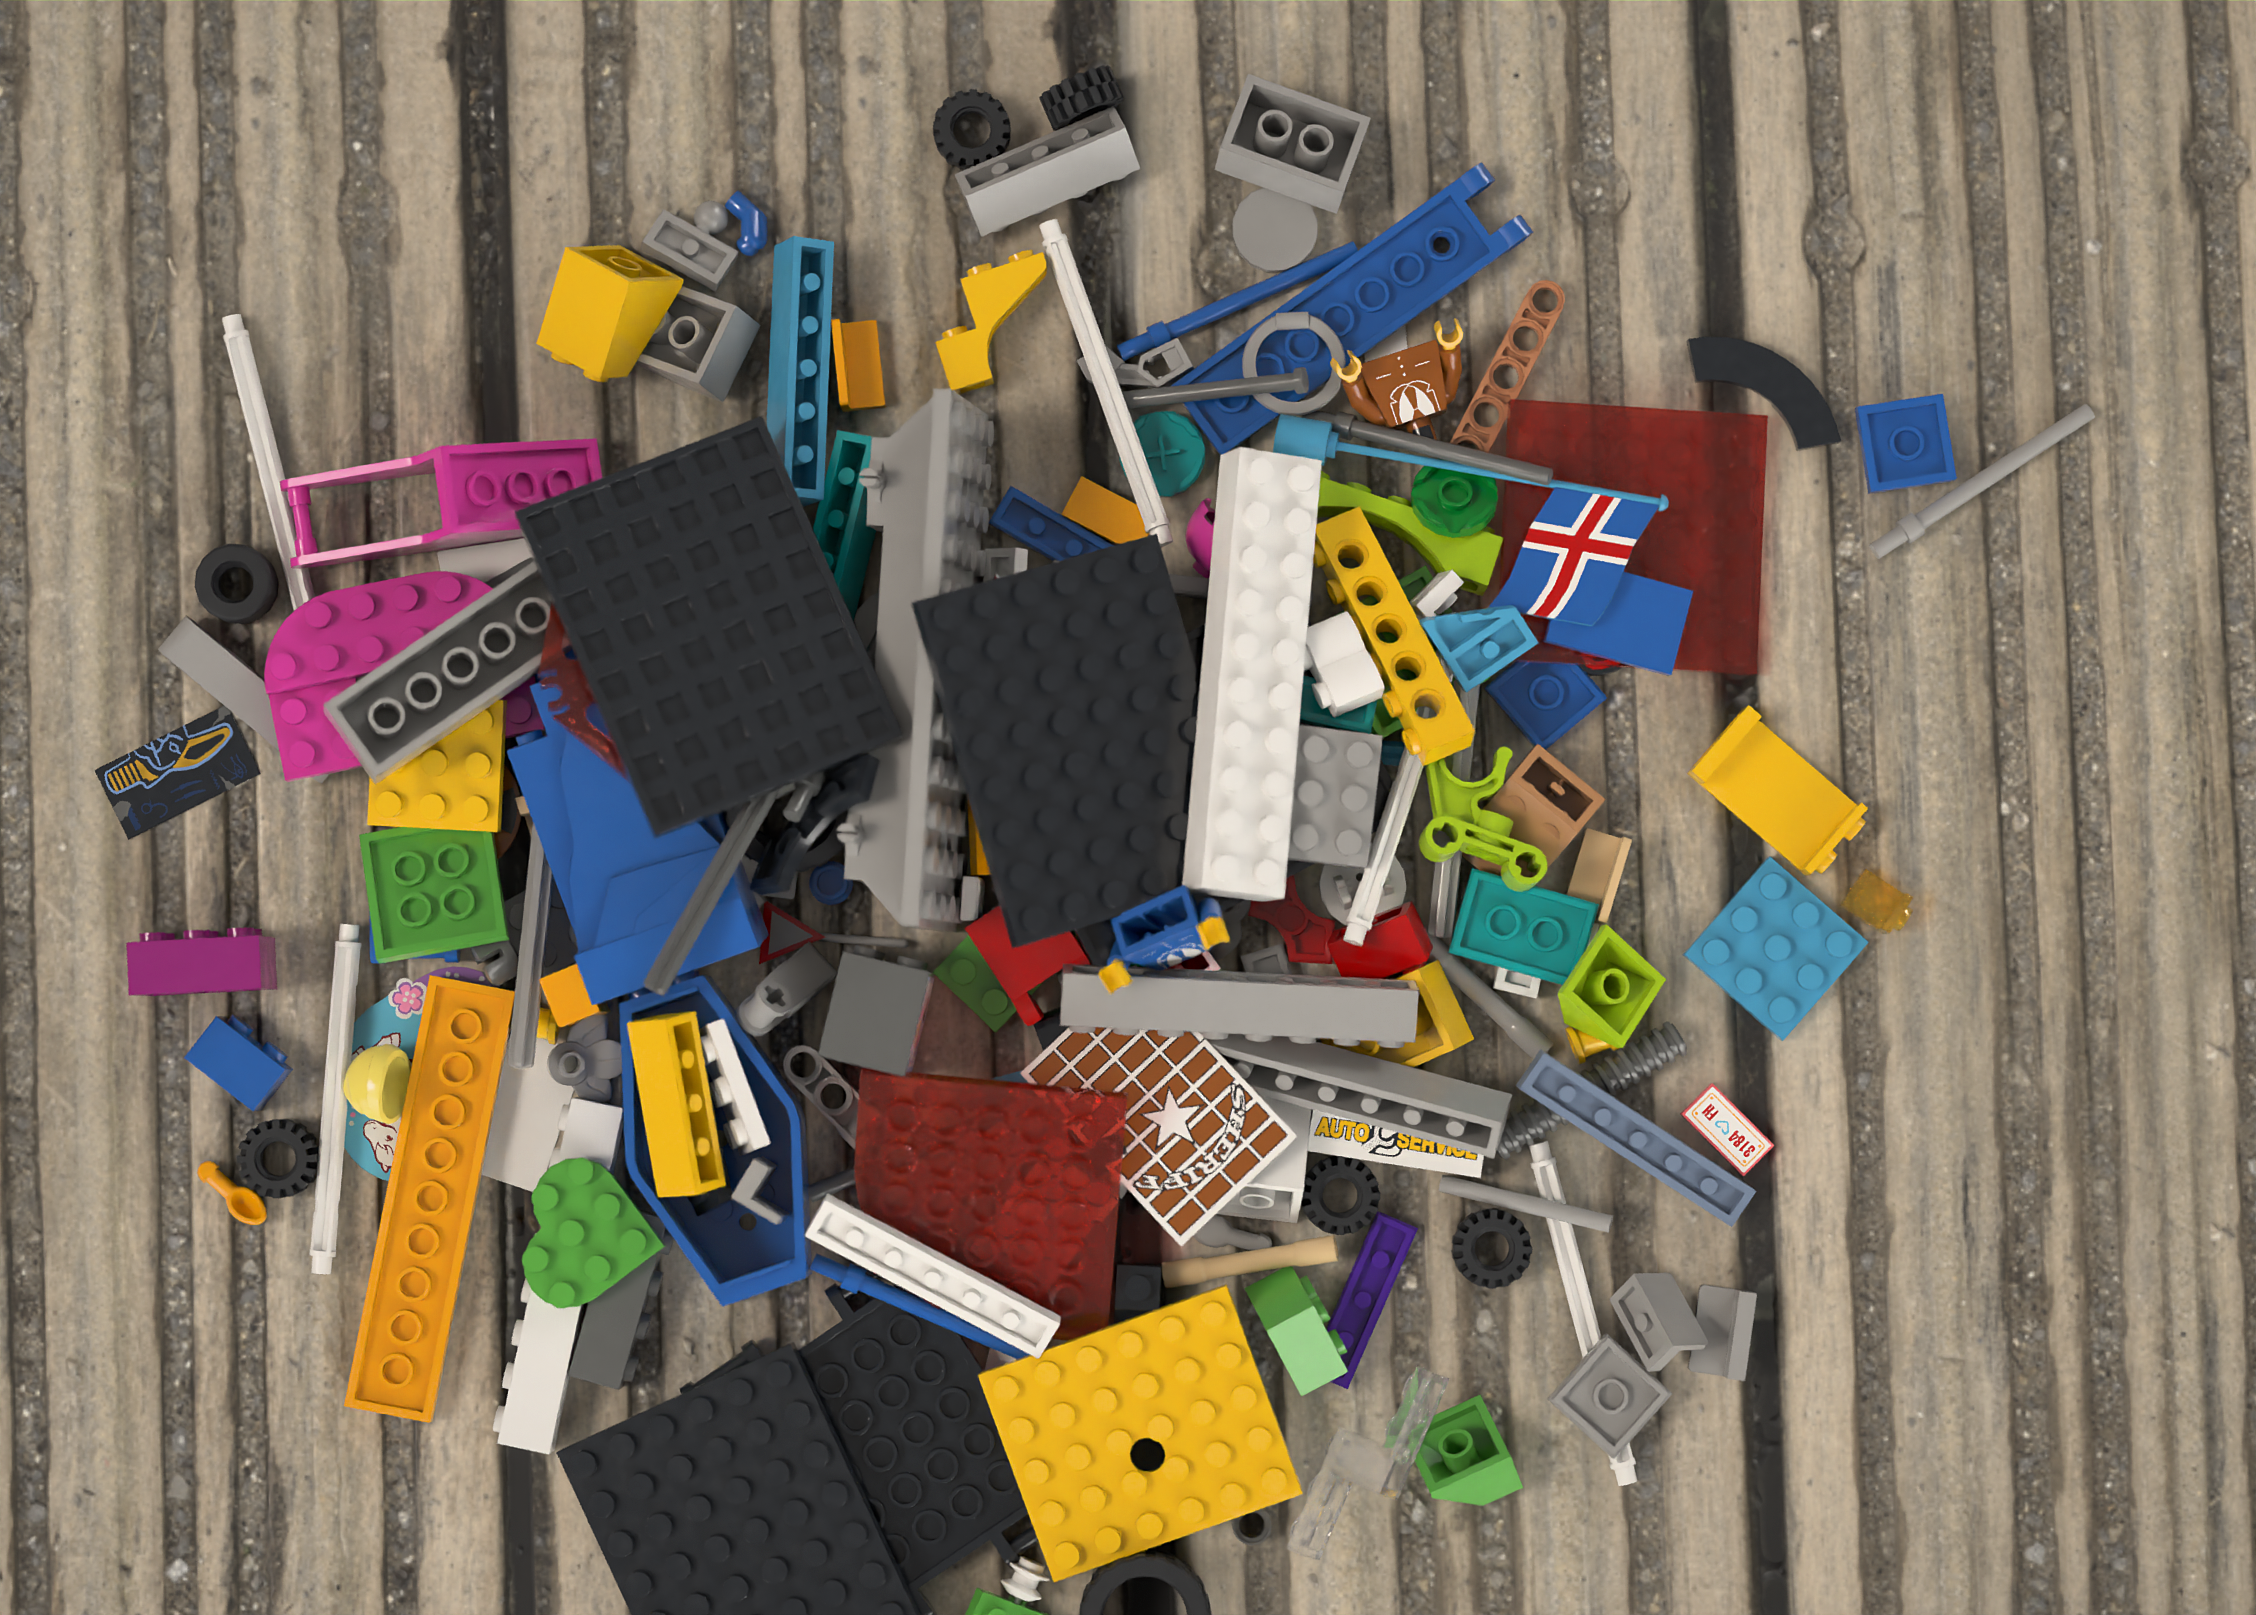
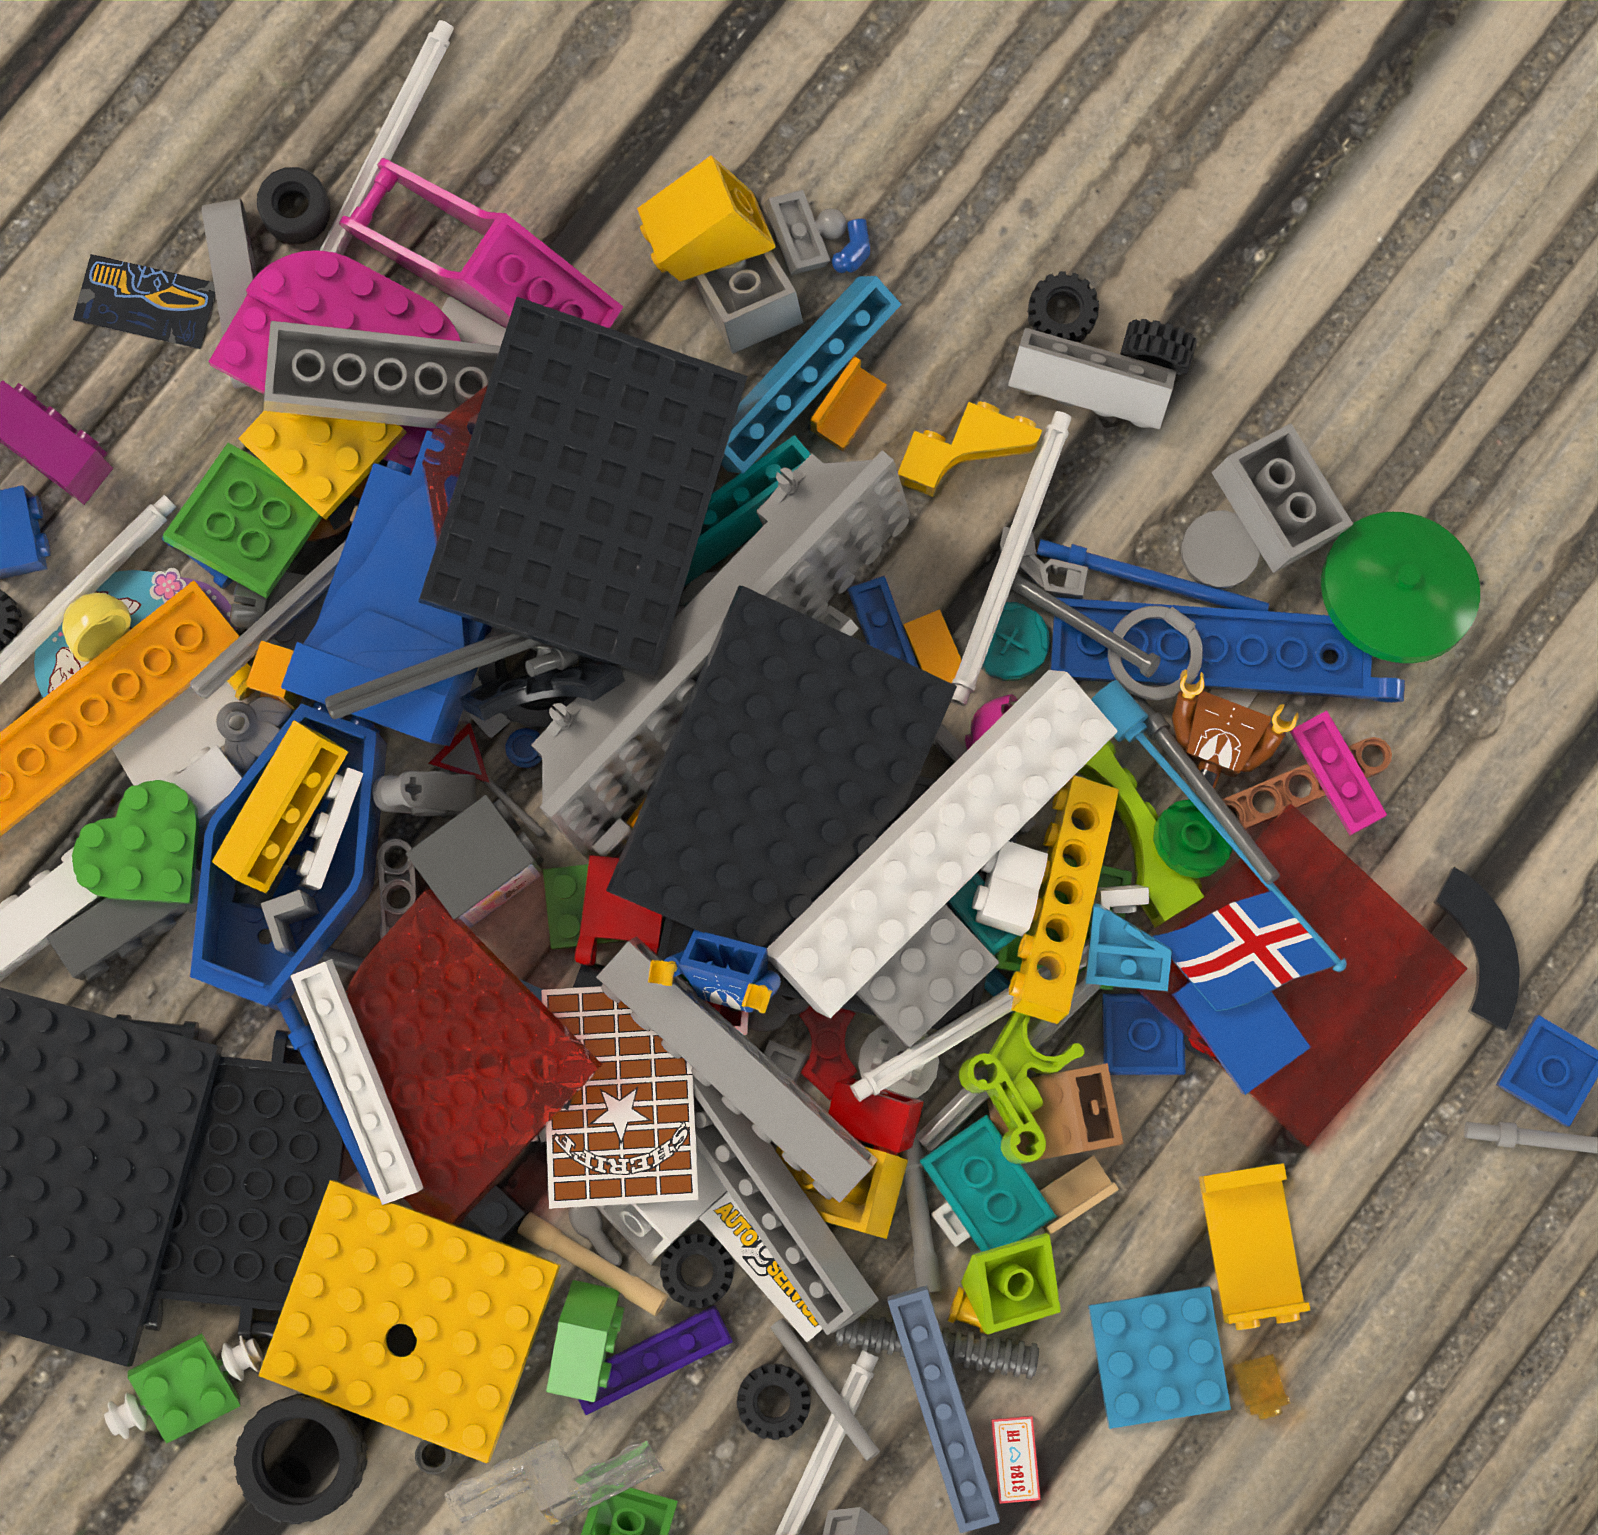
camera: 40 degrees right, 5 degrees down
none -> dark pink plate [1290,710,1387,836]
none -> green dish [1321,512,1480,663]

